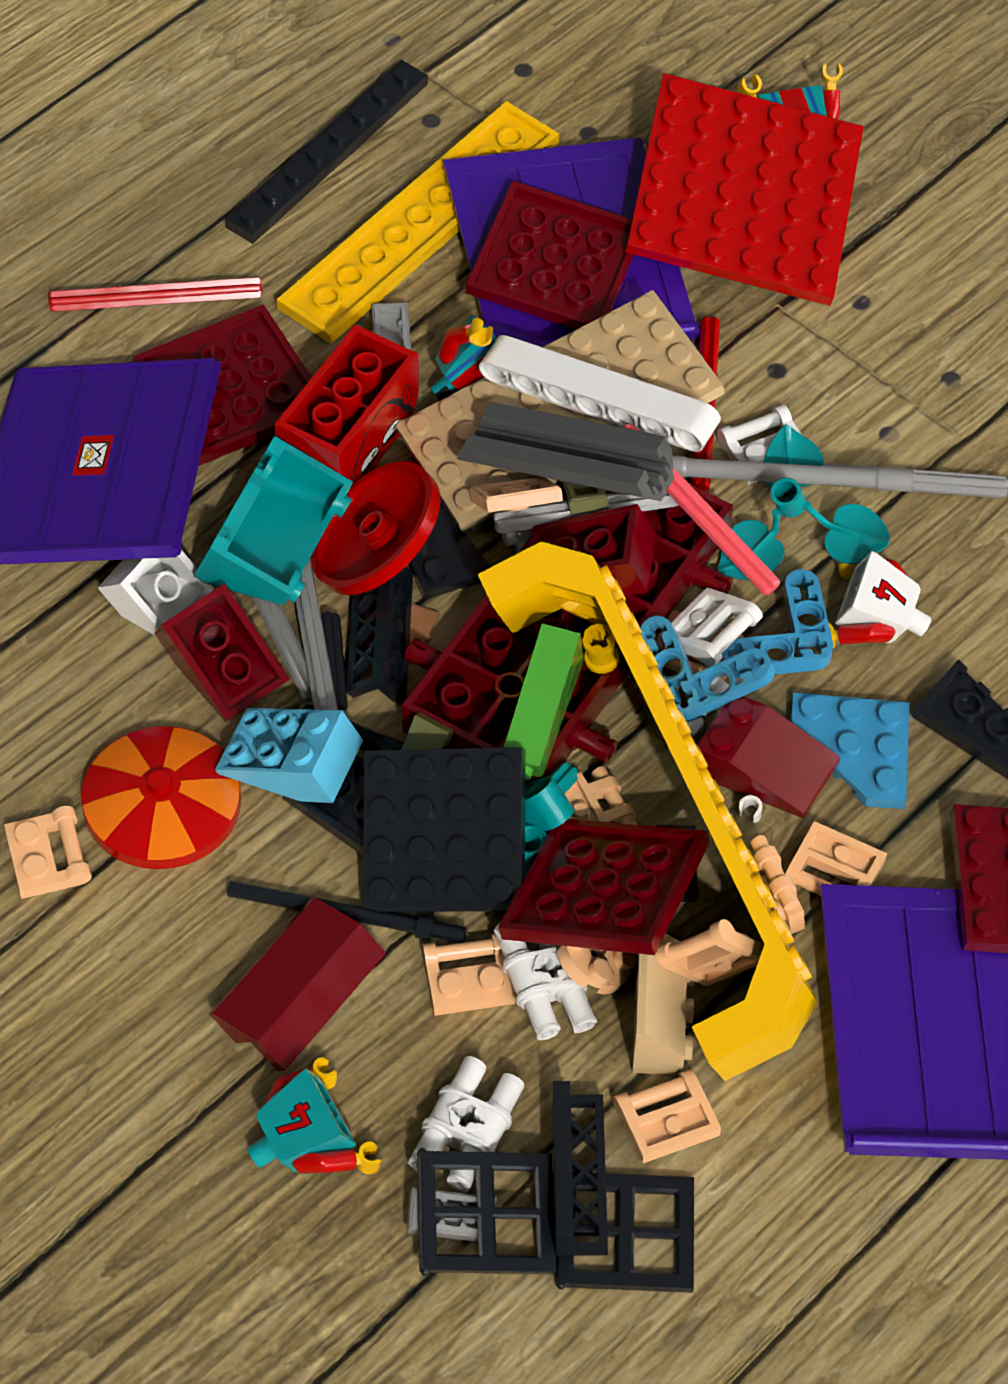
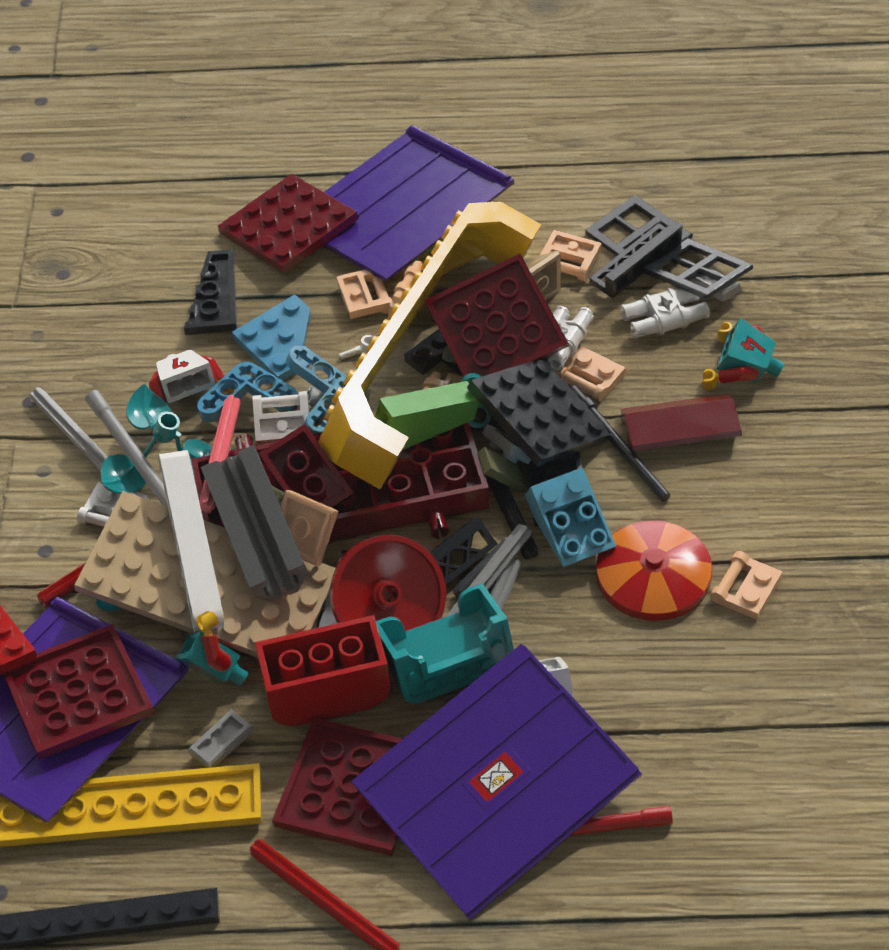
camera: 130 degrees left, 5 degrees down
dark red slope [154,584,290,722] -> none
light nougat plate [656,919,764,986] -> none
dark red slope [698,696,840,818] -> none

